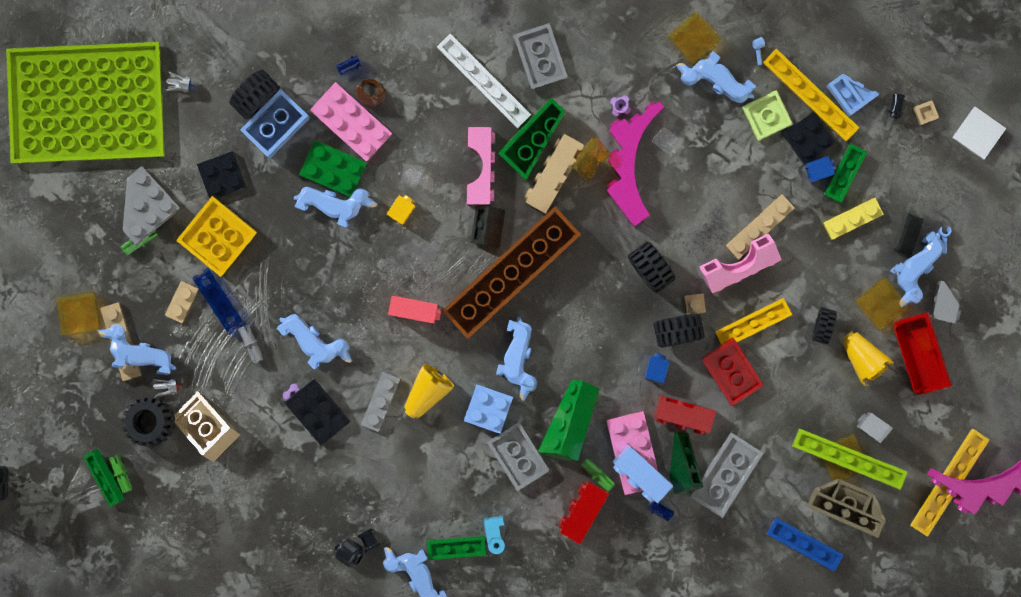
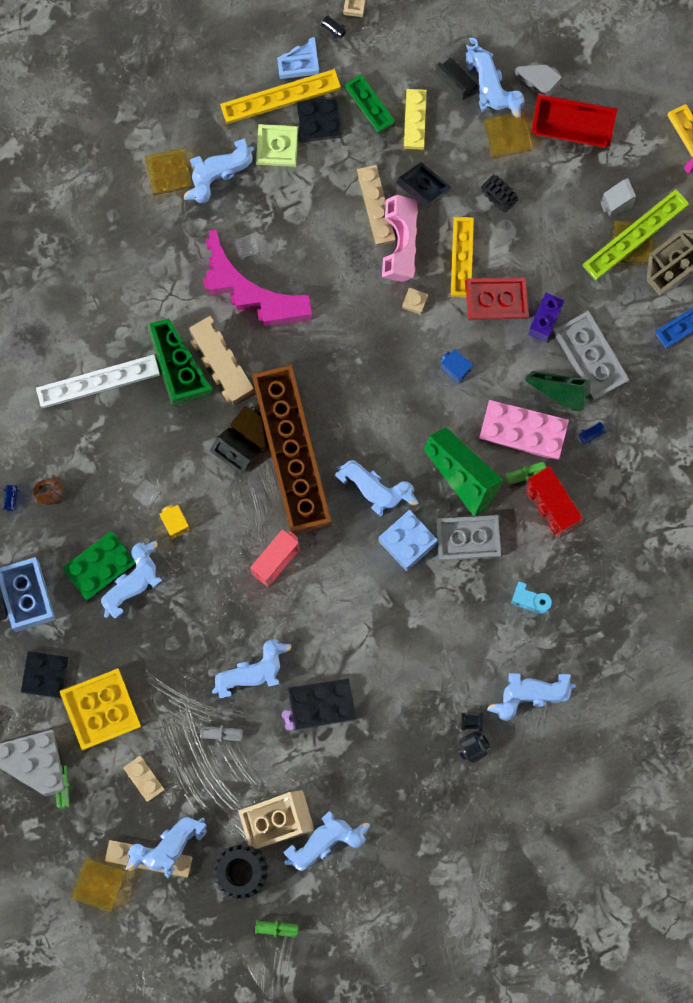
camera: 60 degrees left, 10 degrees down
green plate [83,448,125,507] -> none
flat silver piece [153,379,182,399] -> none
clear blue plate [192,267,246,335] -> none
bright pink plate [310,82,392,162] -> none
light grey plate [361,372,400,432] -> none
yellow cone [404,364,454,418] -> none
green plate [427,536,486,560] -> none
bright pink arch [467,127,495,206] -> none
light grey plate [513,23,568,90] -> none
clear yellow plate [571,136,609,182] -> none
lavender plate [610,96,631,116] -> none
light blue brick [612,445,673,503] -> none
black tyre [628,241,676,293] -> none
black tyre [653,313,705,348] -> none
red wedge [653,395,716,435] -> none
light blue hand [752,37,765,65] -> none
blue brick [804,156,836,183] -> none
yellow cone [842,332,894,386] -> none
none -> dark brown slope [230,406,266,453]
none -> light blue animal [284,811,370,871]
none -> black plate [396,162,451,208]
none -> dark purple brick [528,293,565,343]

